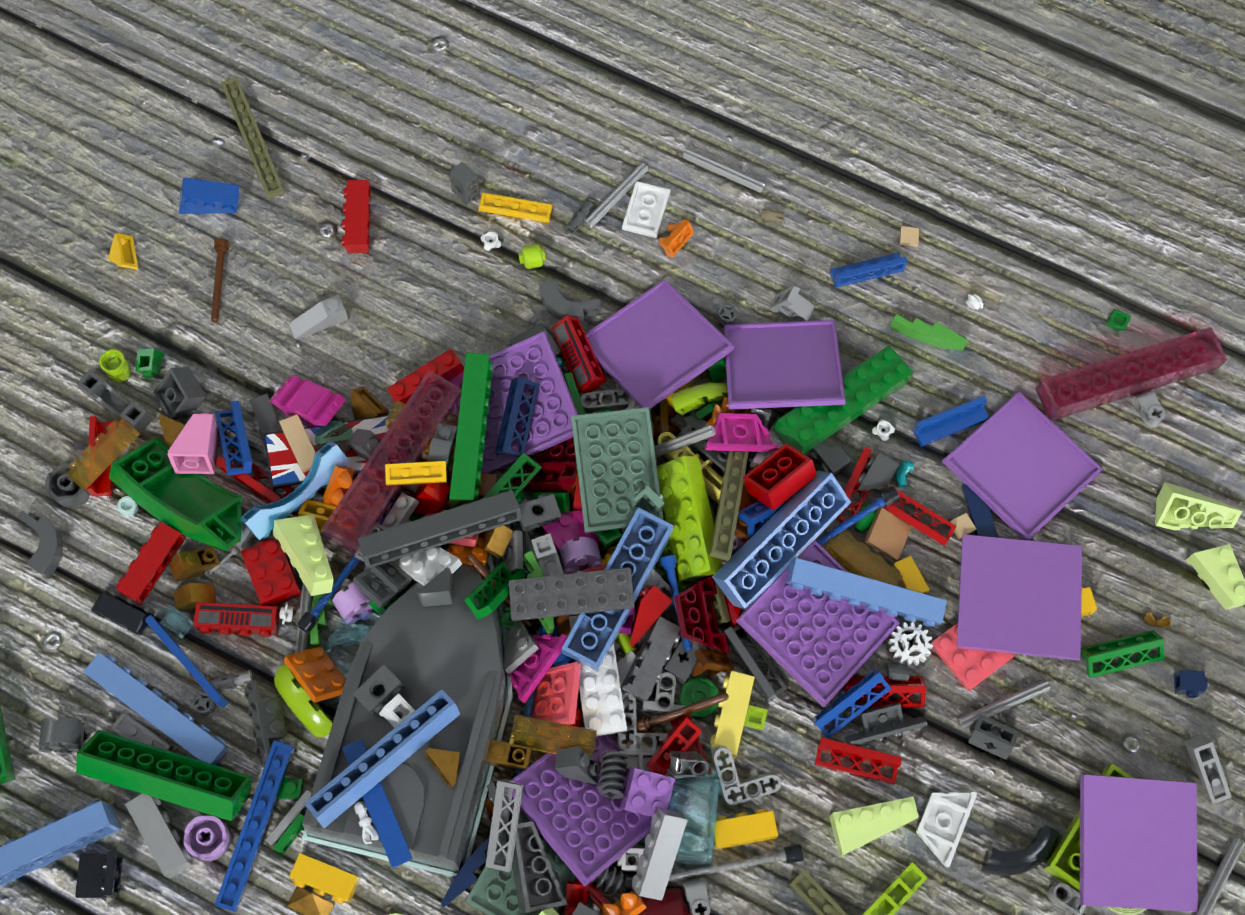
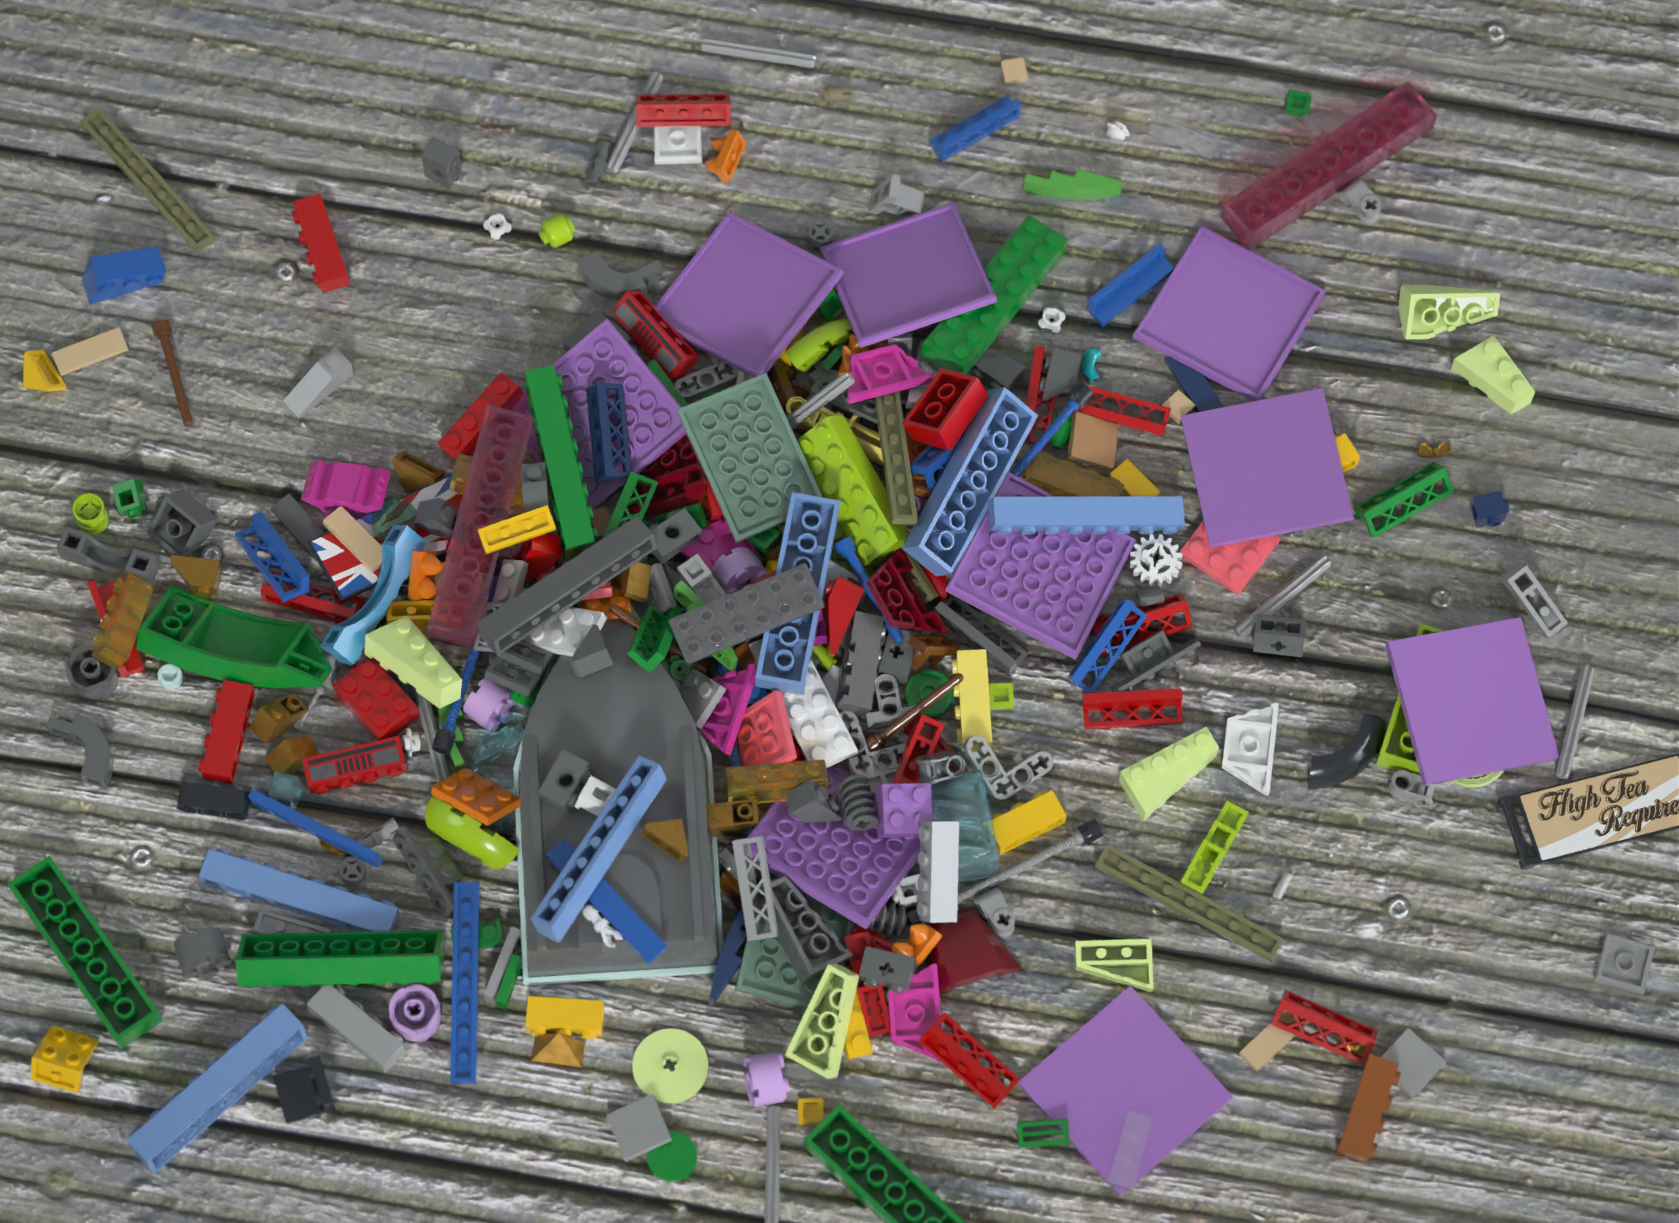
camera: 15 degrees left, 0 degrees up
bright pink slope [168,413,219,474] -> none
yellow tile [478,192,553,223] -> none
sand green bracket [631,486,665,514] -> none
none -> tan tile [52,327,129,376]
none -> red fence [636,93,731,127]

